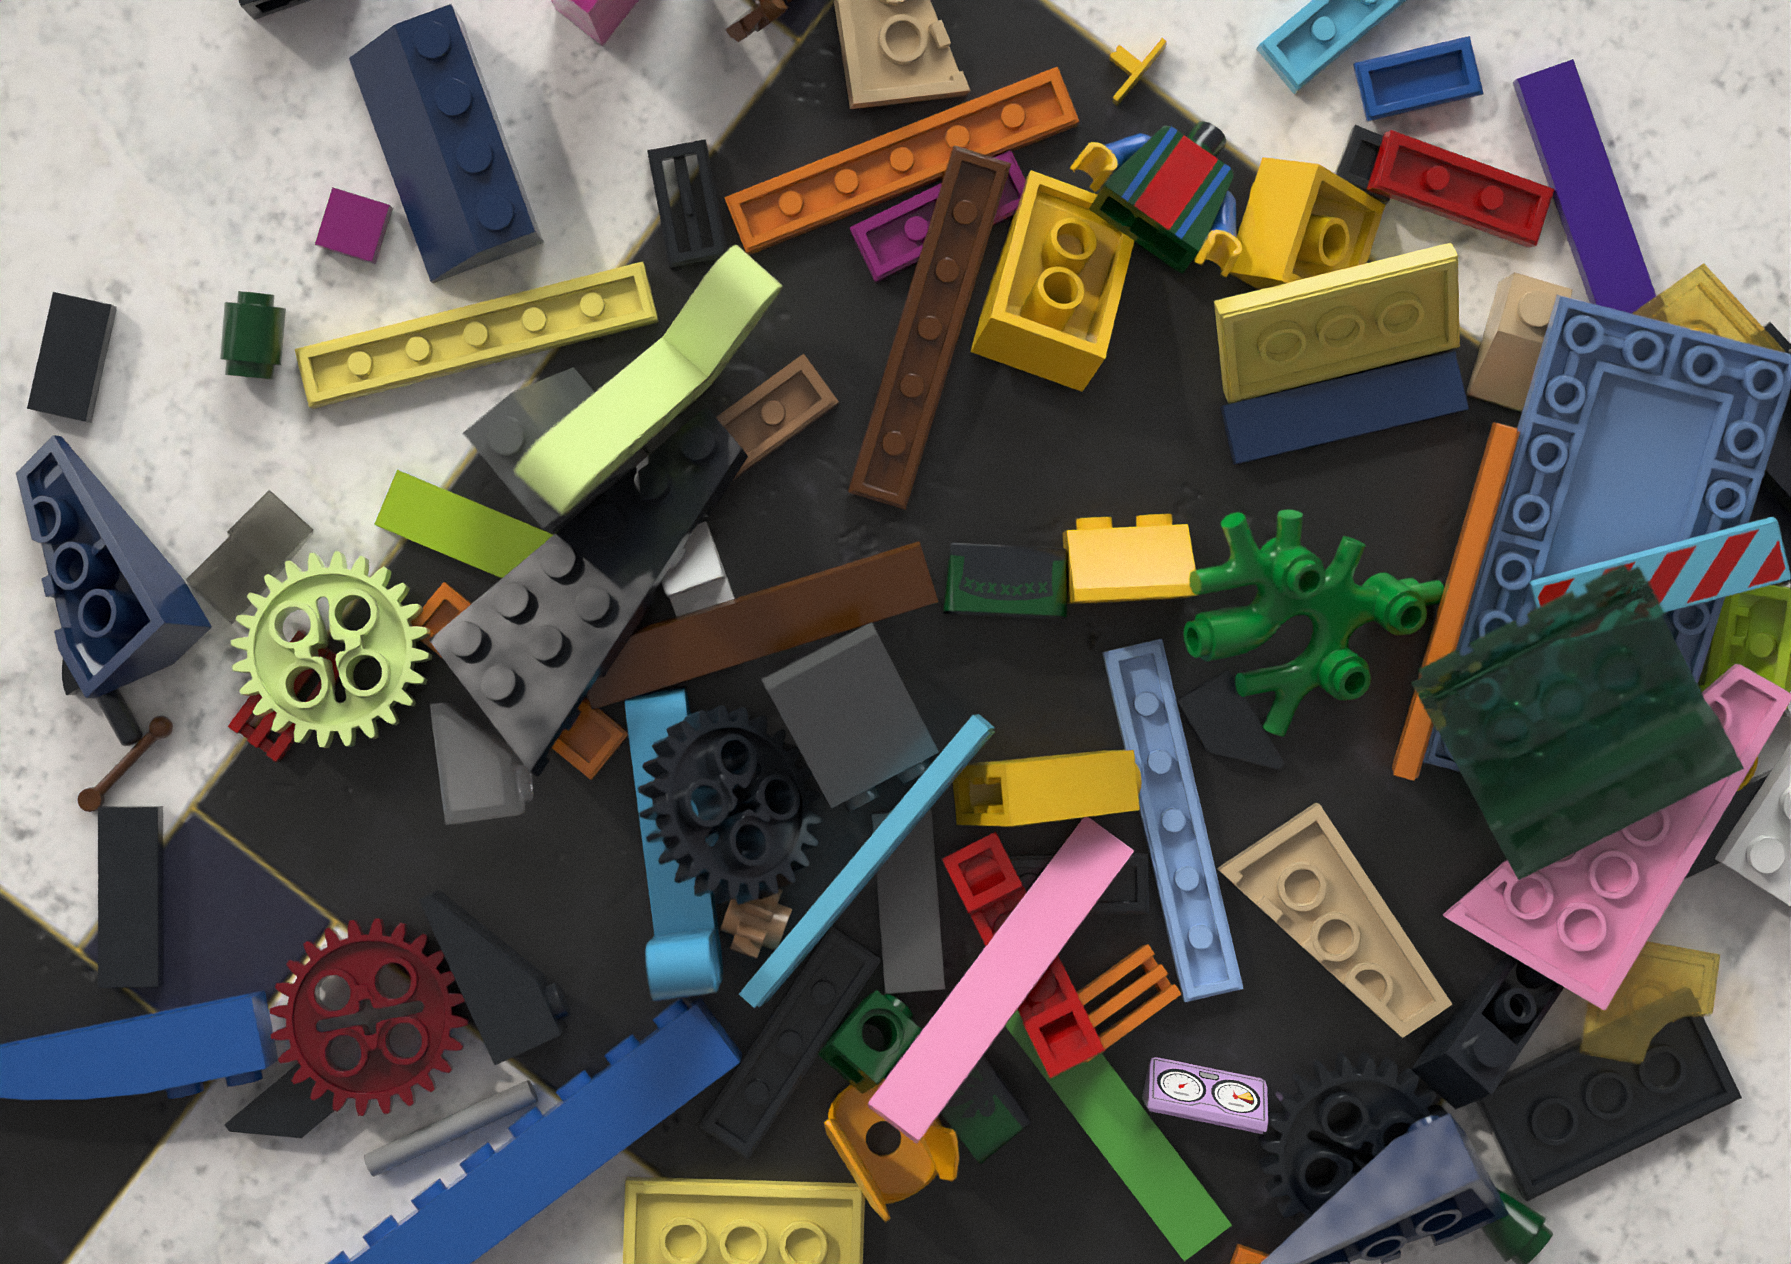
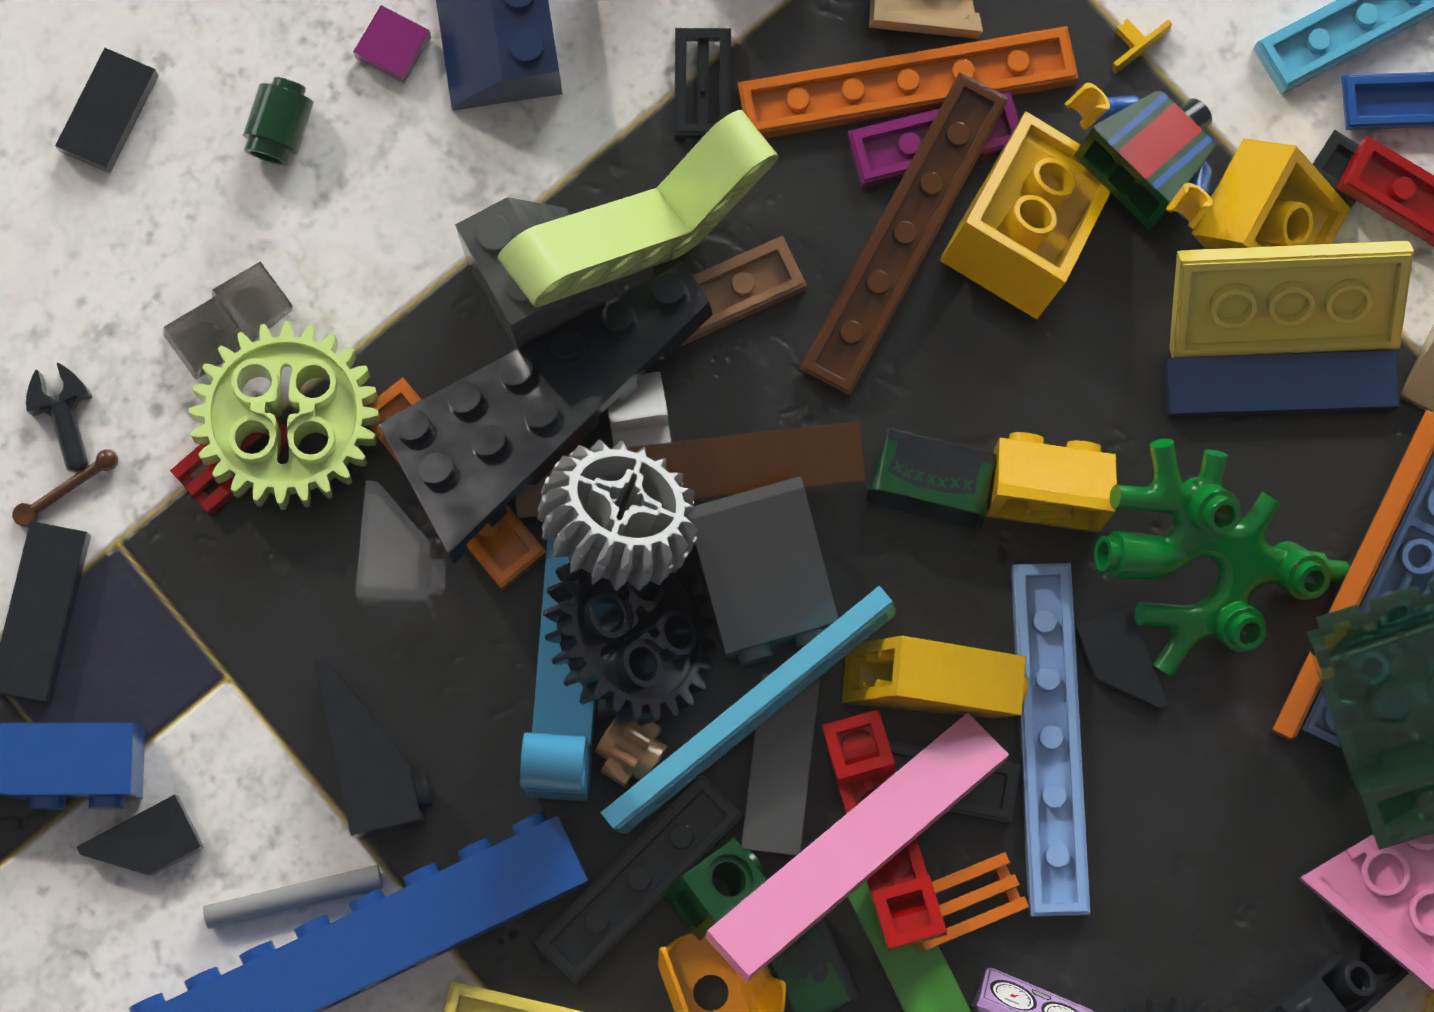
camera: 10 degrees right, 10 degrees down
dark blue wedge [16,435,212,699] -> none
dark red gear [270,918,470,1116] -> none
light yellow tile [294,262,659,409] -> none
lime tile [374,470,553,578] -> none
tan wing [1217,803,1453,1038] -> none
none -> light grey gear [537,440,698,591]

